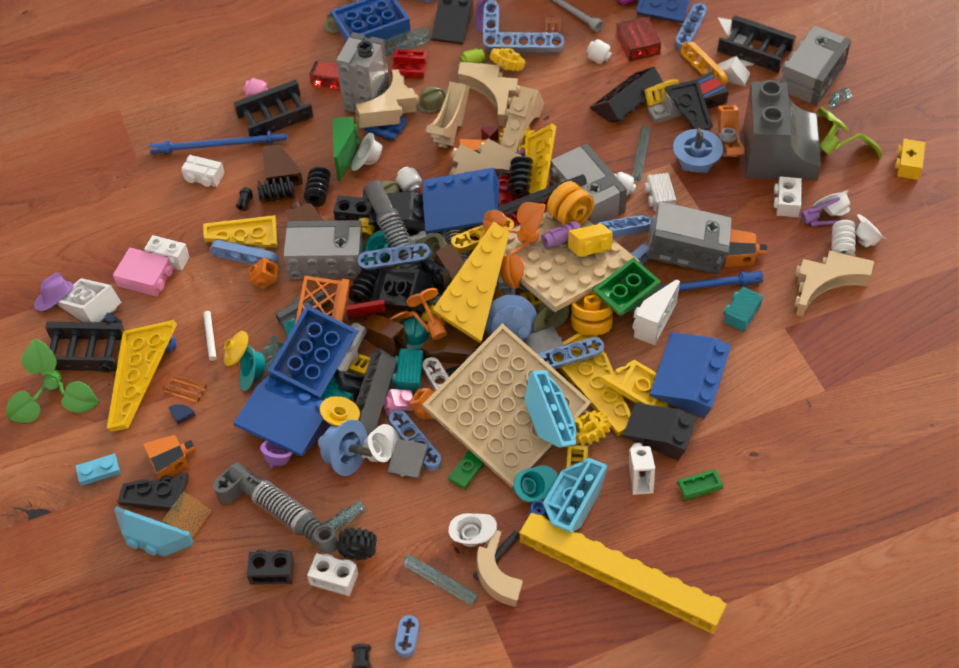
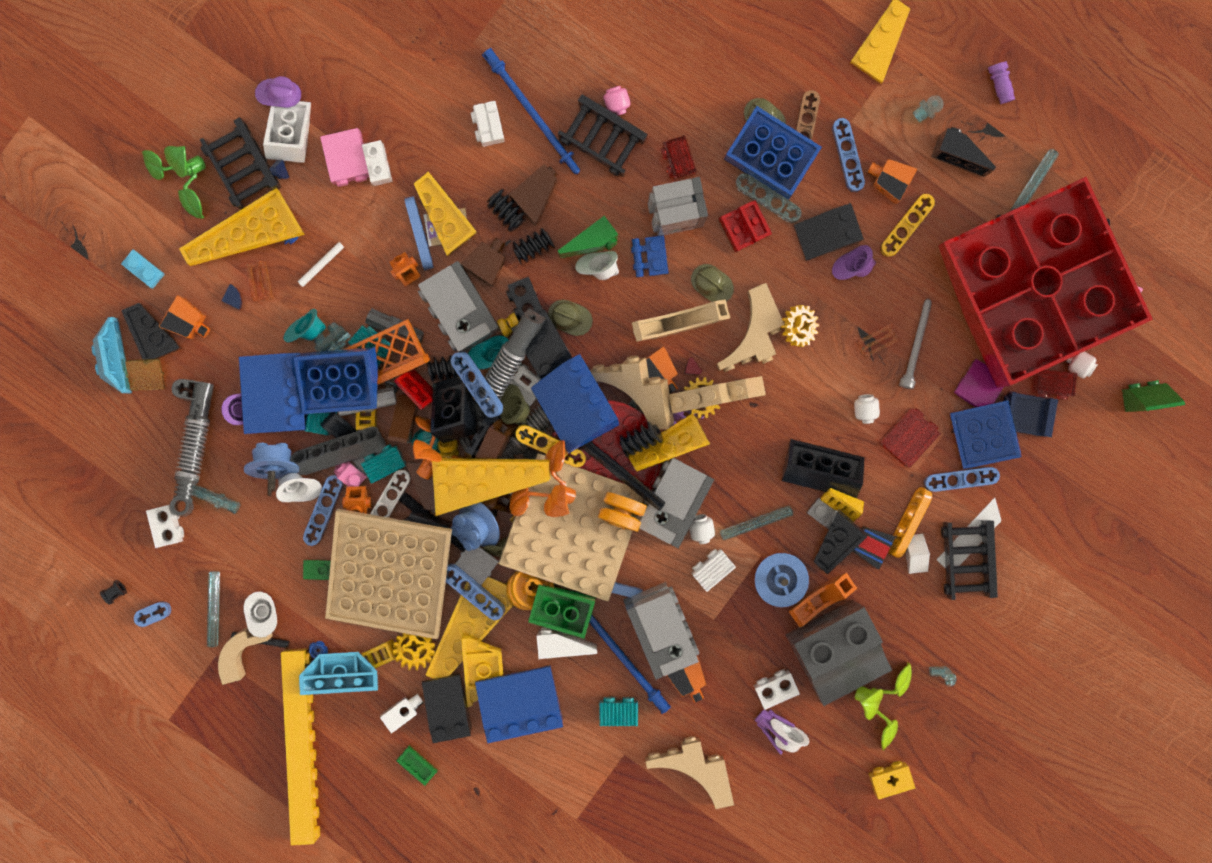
camera: 55 degrees right, 35 degrees up
yellow dish [224,331,249,367] -> none
black pin [236,187,253,211] -> none
black brick [247,550,294,585] -> none
yellow dish [320,396,360,427] -> none
black tyre [337,527,377,560] -> none
tan arch [356,70,419,128] -> none
black bush [357,41,373,58] -> none
flat silver piece [387,439,429,479] -> none
white head [396,167,422,193] -> none
lime brick [459,48,485,64] -> none
light blue beam [483,0,564,53] -> none
teal piece [513,465,558,502] -> none
medium azure wedge [524,370,576,448] -> none
medium lavender axle [541,221,581,249] -> none
yellow brick [568,224,613,257] -> none
medium blue beam [598,215,652,238] -> none
light grey plate [719,128,737,143] -> none
light grey piece [779,25,852,106] -> none
white piece [831,220,856,256] -> none
white piece [856,214,886,247] -> none

